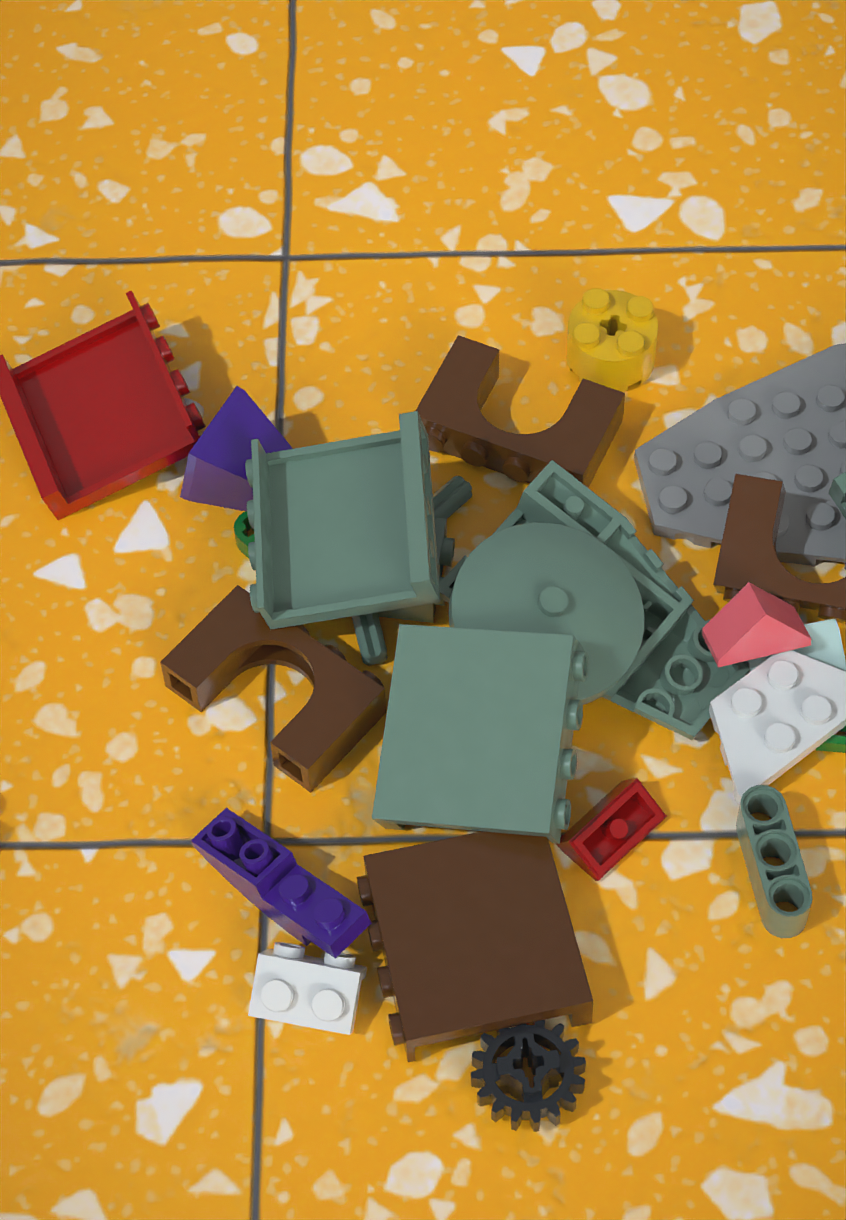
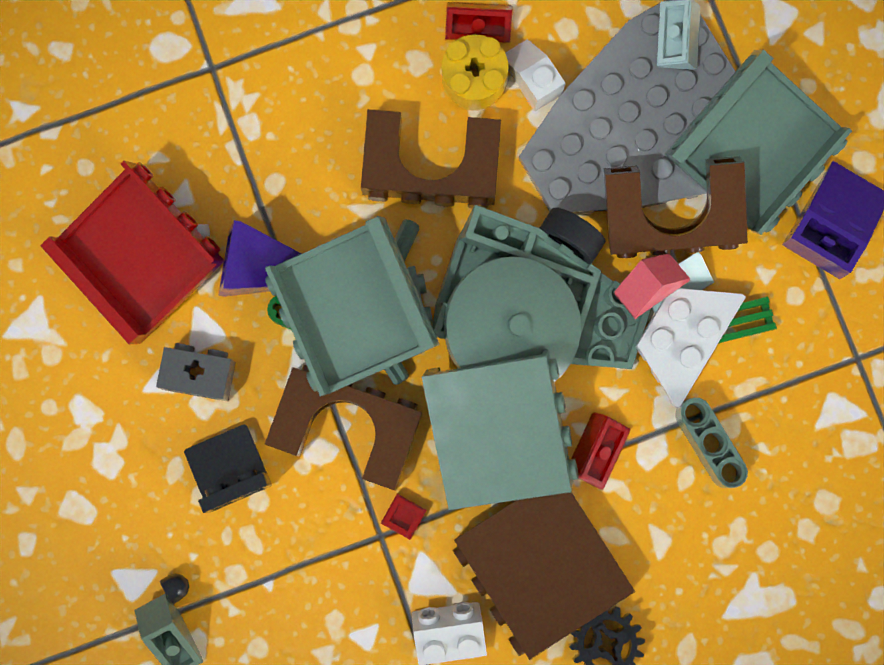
camera: 20 degrees left, 25 degrees up
dark purple slope [190,808,371,959] -> none
none -> dark grey brick [156,343,236,402]
none -> black bracket [184,424,273,513]
none -> red tile [380,493,427,540]
none -> red slope [445,2,512,43]
none -> white slope [505,39,566,111]
none -> black tyre [539,207,606,264]

